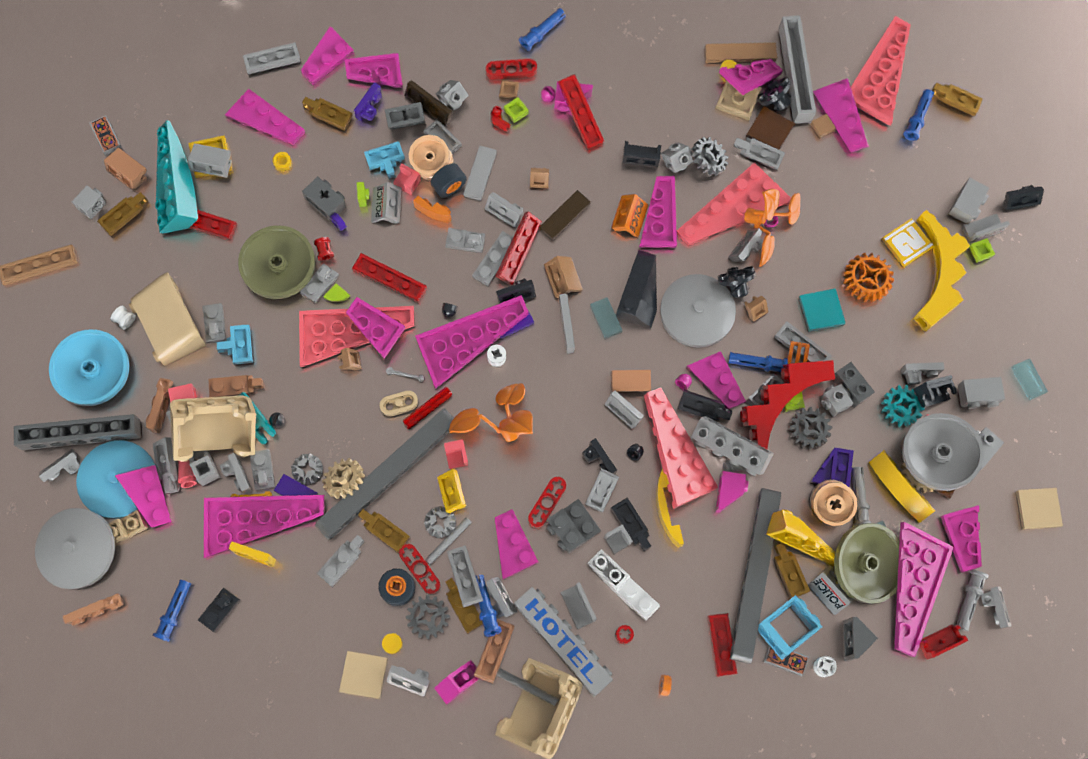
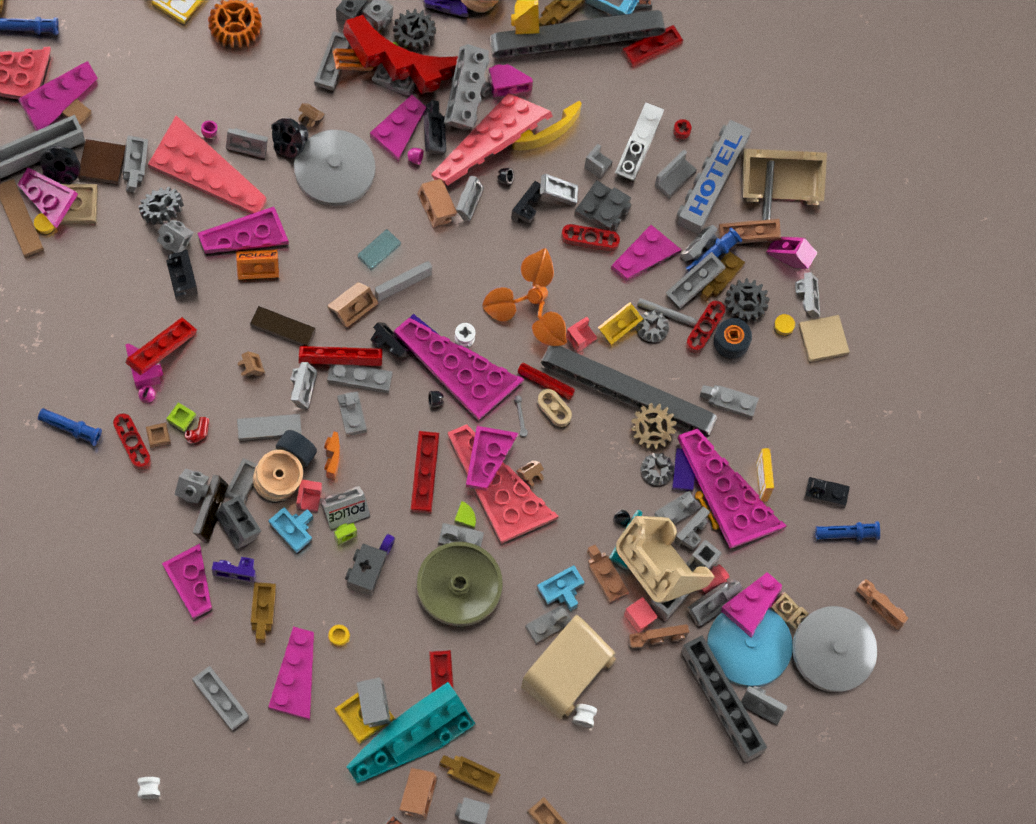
camera: 115 degrees left, 5 degrees down
medium azure dish [49,329,129,406] -> none
dark pink wing [301,26,354,85] -> none
red bush [314,237,334,261] -> none
pearl gold hinge [358,509,410,553] -> none
black hinge [610,498,651,552] -> none
black wedge [616,249,657,329] -> none
orange tile [659,674,672,696] -> none
blue pin [728,352,788,372] -> none
orange plant [744,189,800,267] -> none
teal tile [799,288,846,332] -> none

